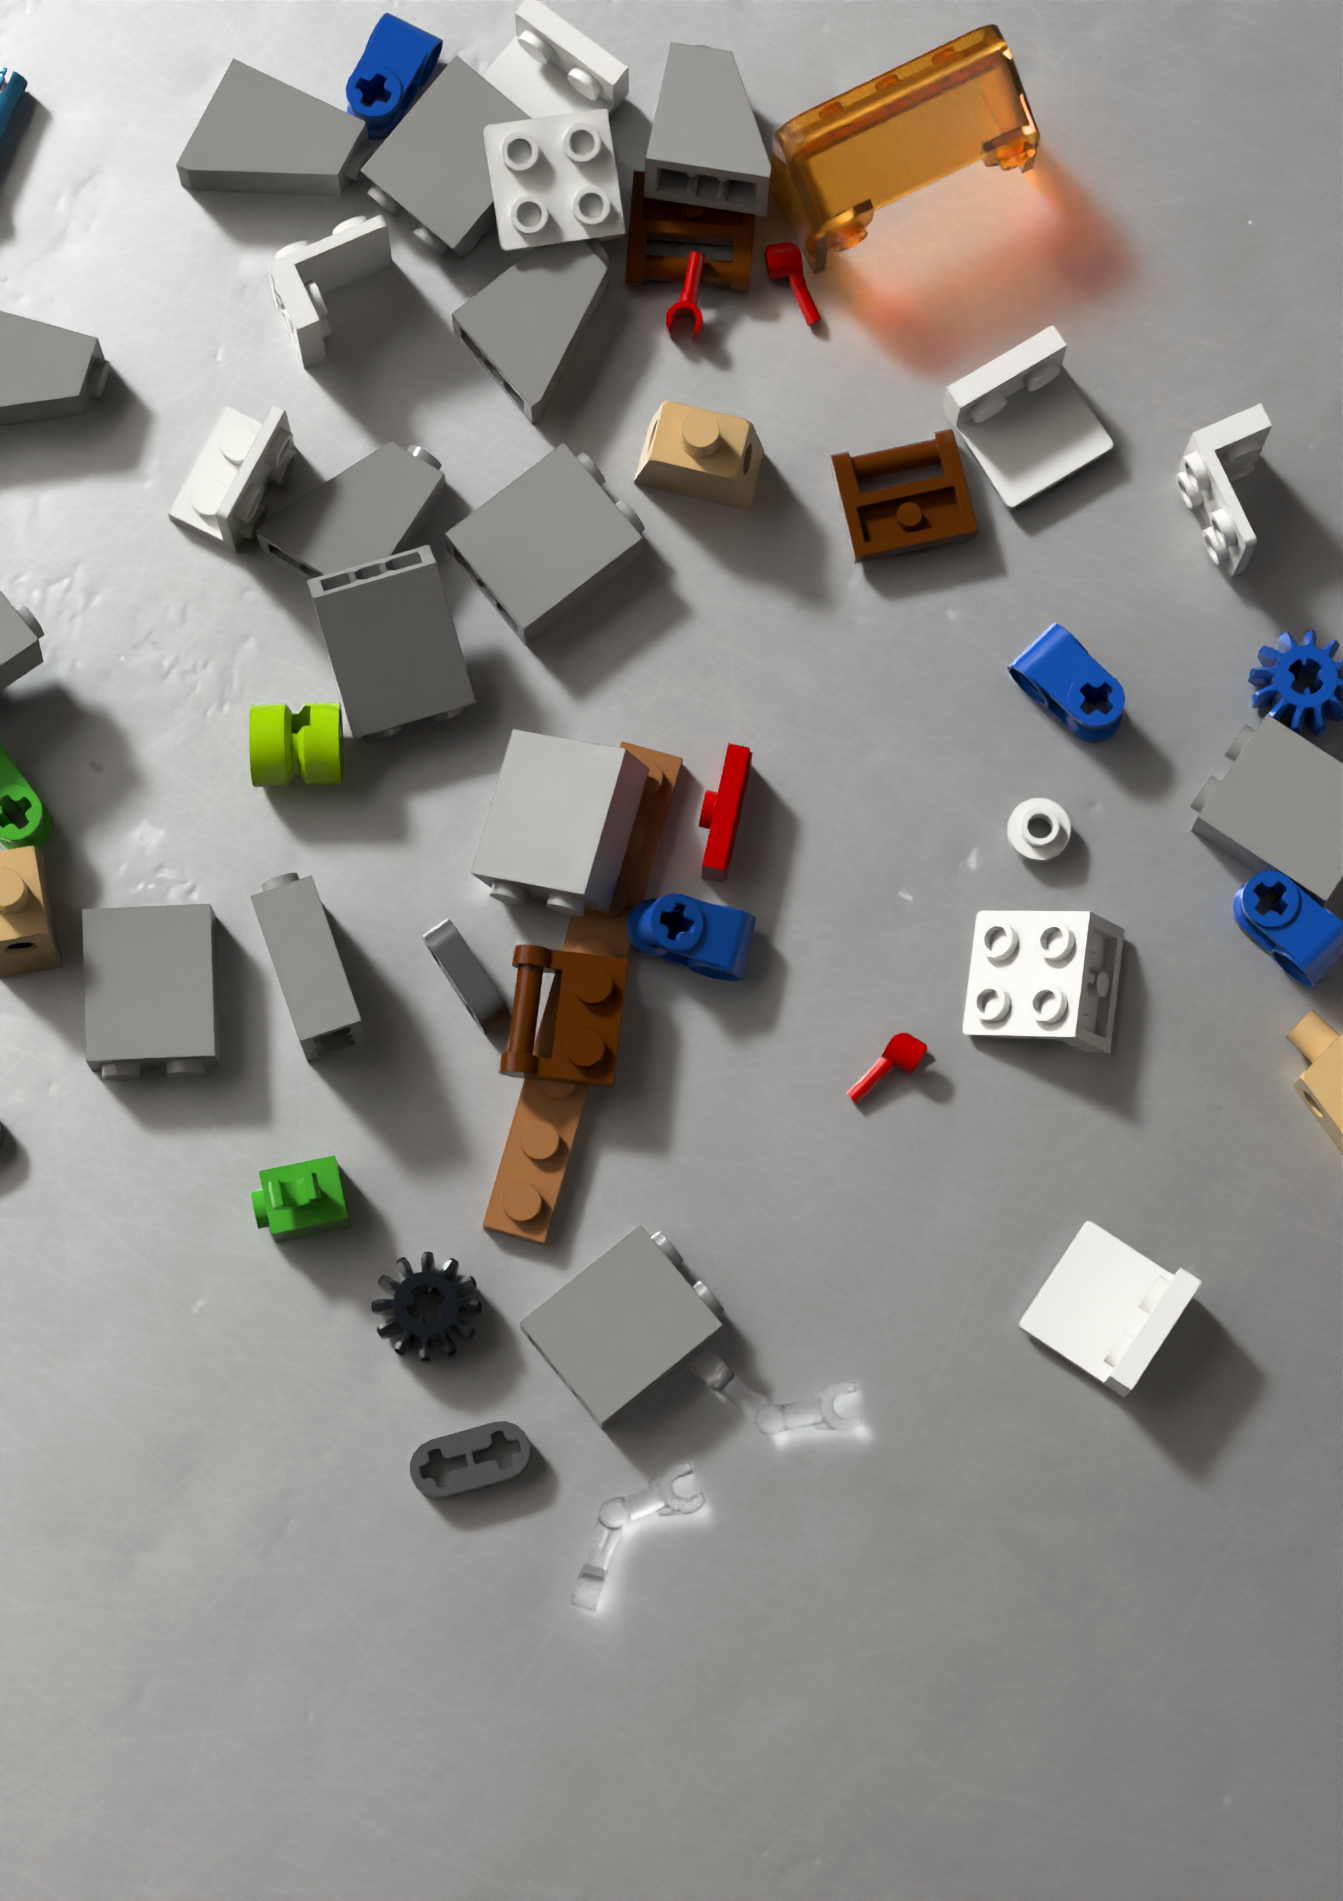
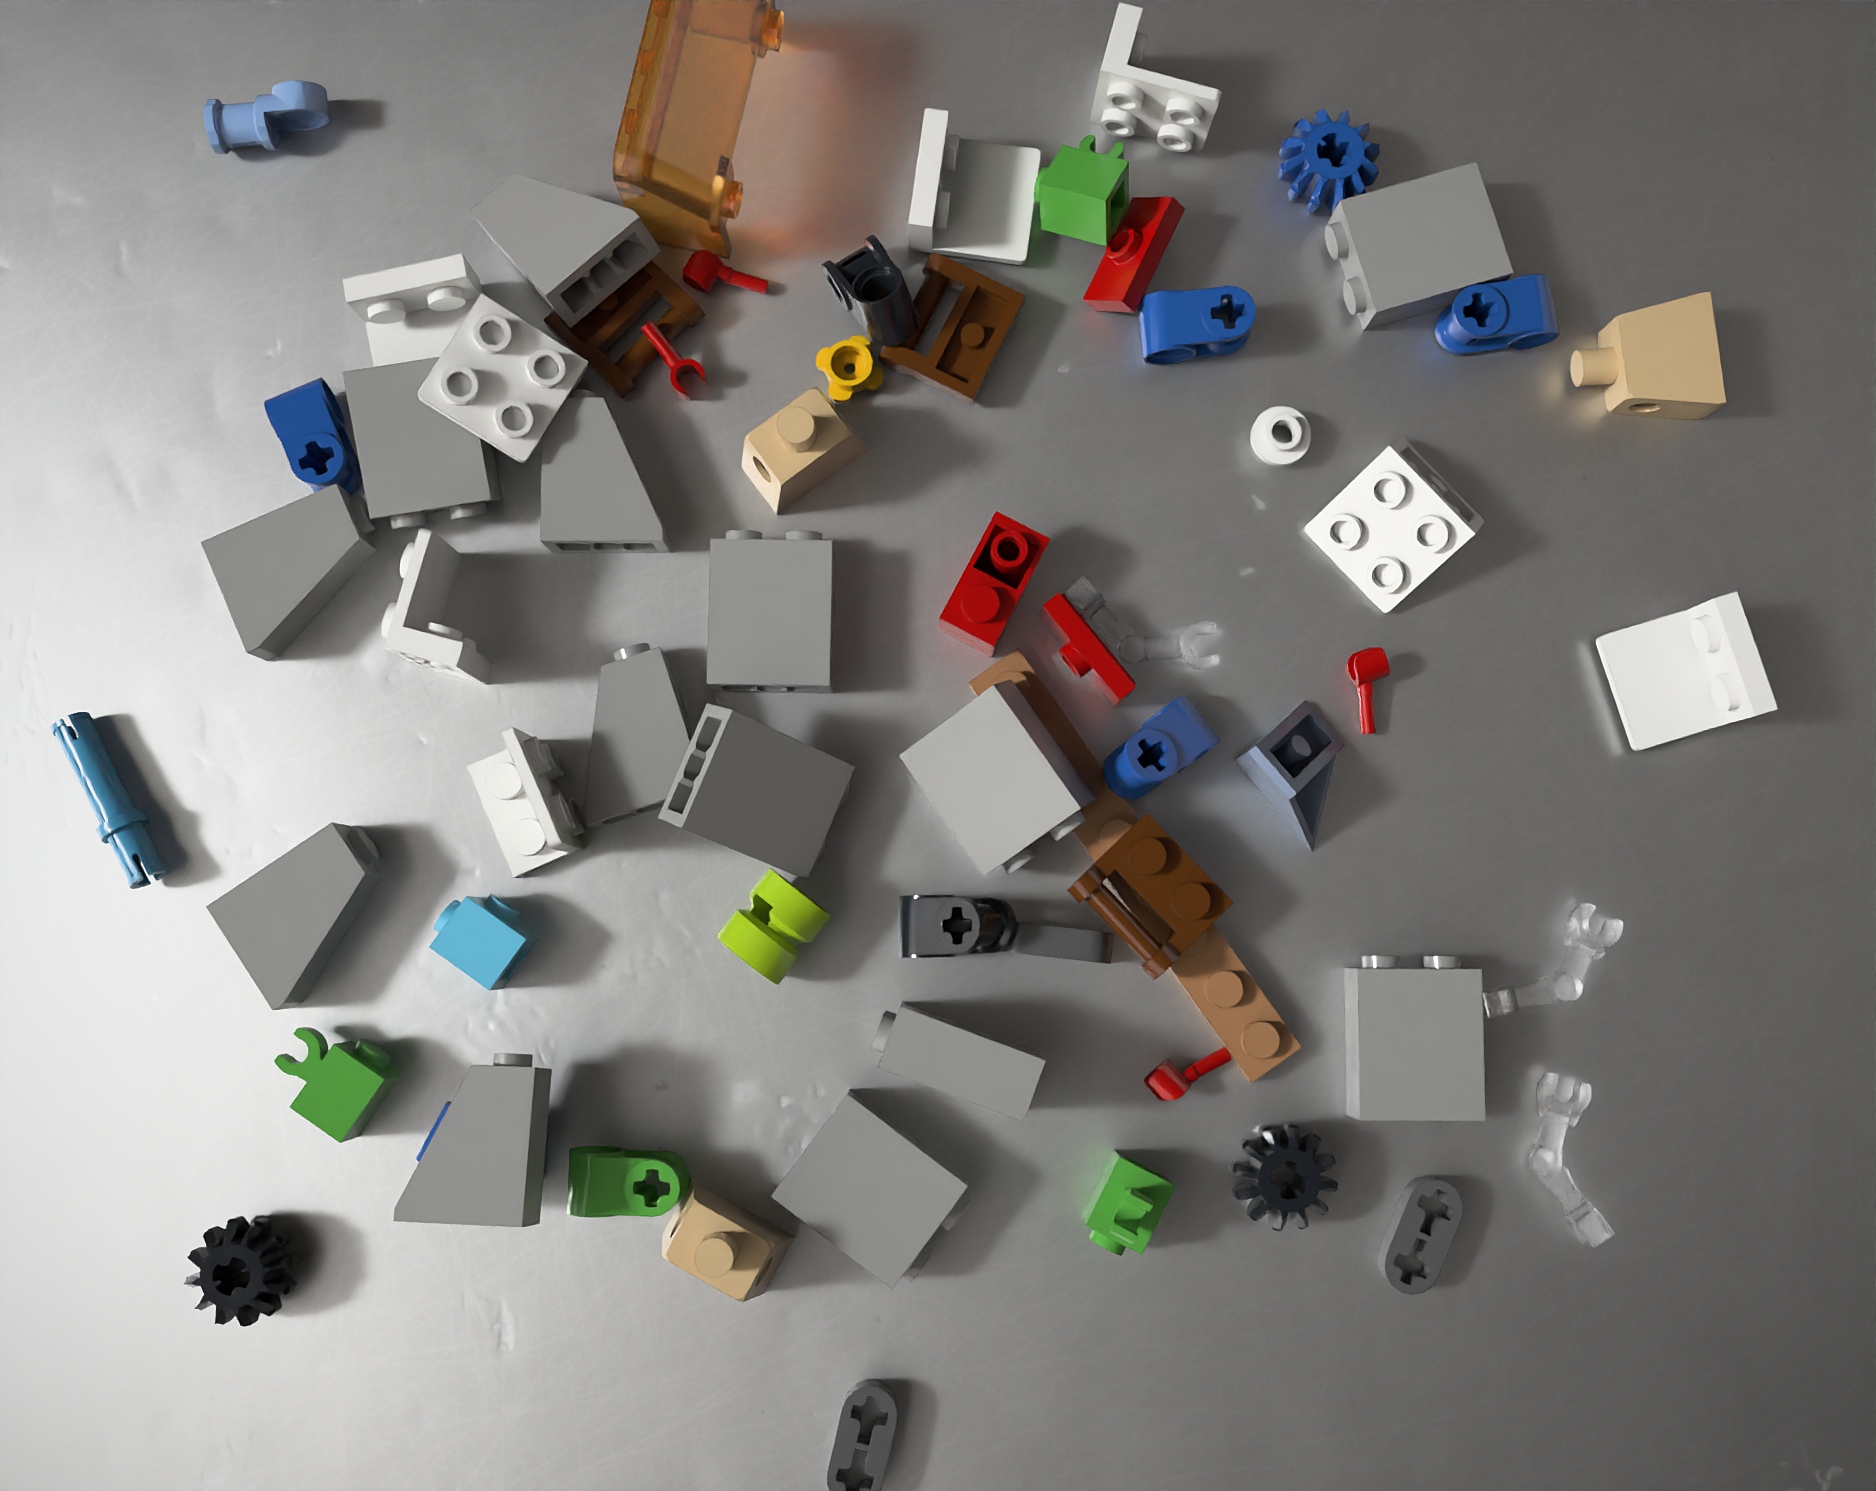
camera: 50 degrees left, 5 degrees up
none -> medium azure brick [429,894,539,991]
none -> yellow plate [816,335,884,403]
none -> black piece [821,235,920,346]
none -> black piece [899,895,1017,958]
none -> red slope [939,511,1050,657]
none -> bright green brick [1034,135,1129,246]
none -> clear piece [1064,575,1219,670]
none -> red plate [1082,197,1185,313]
none -> red hand [1143,1047,1231,1101]
none -> sand blue slope [1234,700,1345,852]

